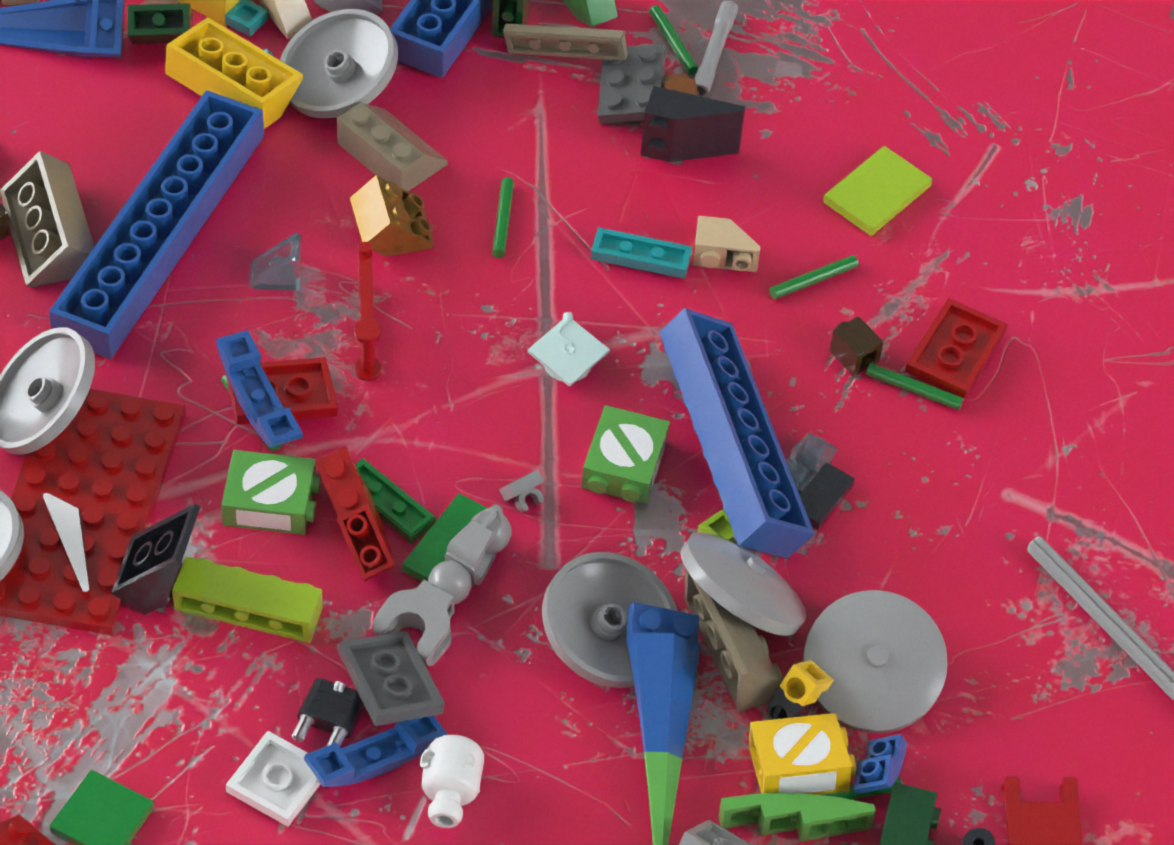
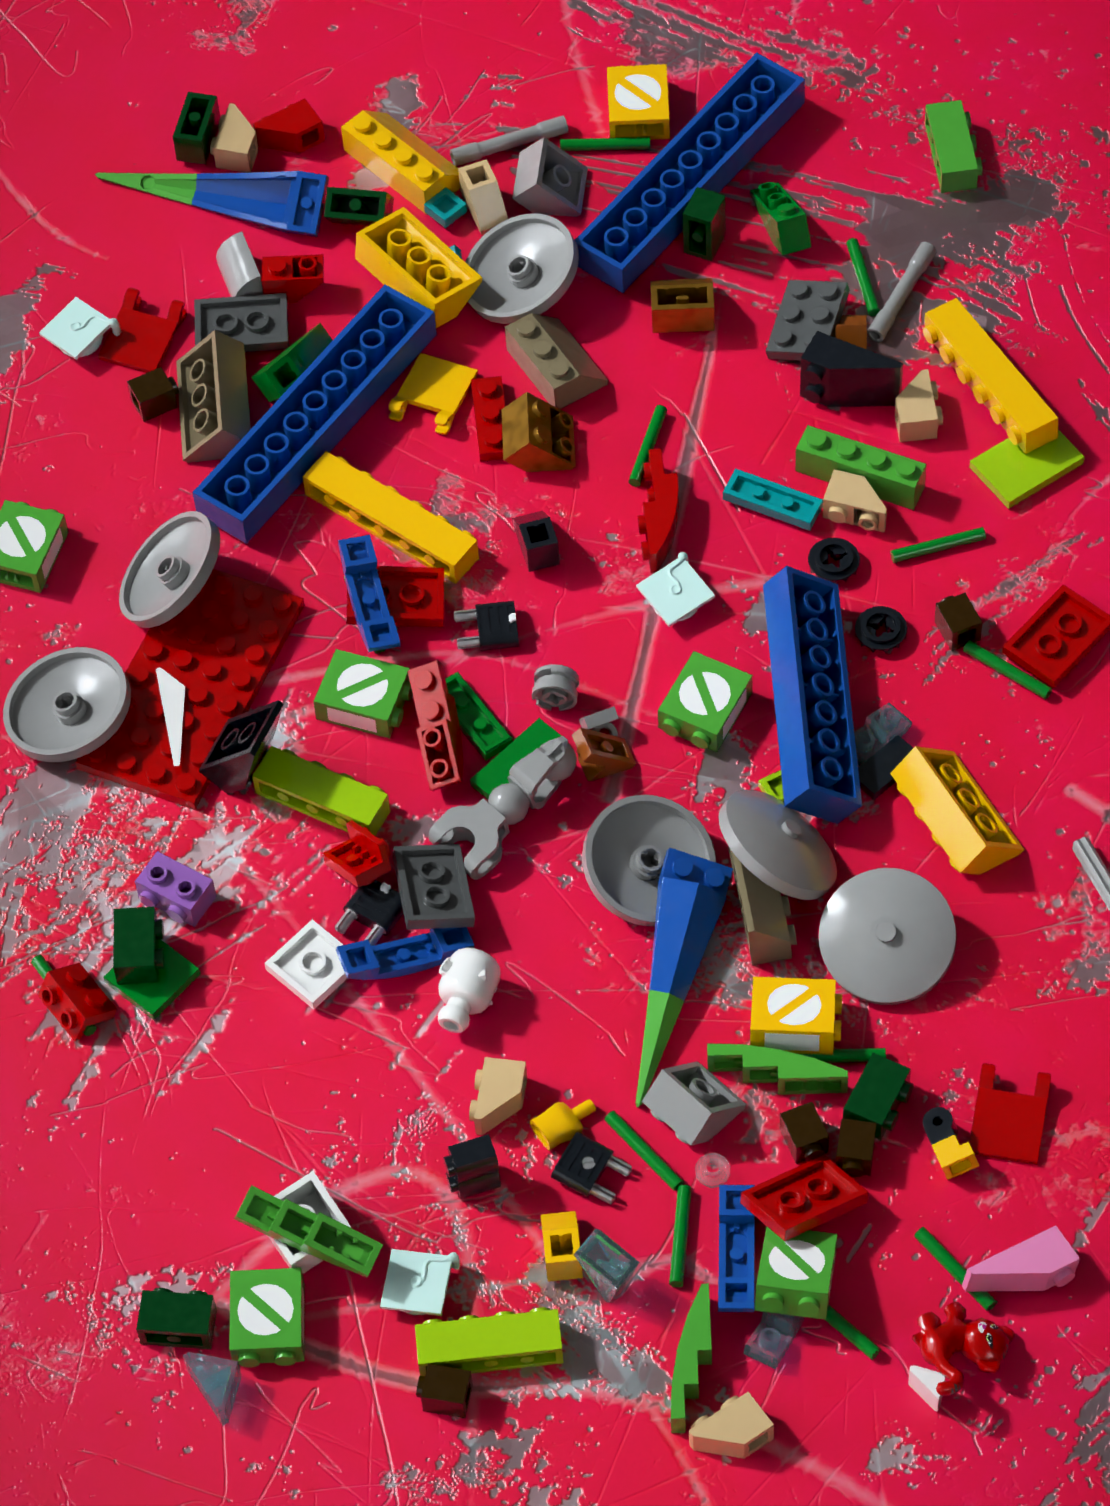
camera: 20 degrees right, 5 degrees up
clear light blue slope [249,233,302,291] -> none
red piece [354,241,381,381] -> none
dark tan tile [503,24,628,61] -> none
yellow leg [766,660,834,720] -> none
blue slope [854,734,907,794] -> none
none -> dark green brick [113,906,164,985]
none -> medium lavender brick [135,851,217,927]
none -> dark grey plate [194,293,289,352]
none -> light grey brick [216,232,264,297]
none -> green slope [251,323,333,402]
none -> red slope [262,254,324,303]
none -> yellow brick [303,451,479,584]
none -> red bracket [322,820,392,888]
none -> yellow flag [389,353,478,435]
none -> black piece [454,601,519,651]
none -> red plate [471,376,505,462]
none -> black slope [512,511,560,572]
none -> light grey wheel [532,664,579,711]
none -> dark orange slope [571,727,636,781]
none -> red slope [638,448,679,573]
none -> slope [650,278,715,333]
none -> bright green brick [795,425,926,510]
none -> black gear [808,538,860,583]
none -> black gear [855,606,907,653]
none -> yellow slope [890,746,1024,875]
none -> tan slope [895,369,943,442]
none -> yellow brick [923,298,1058,454]

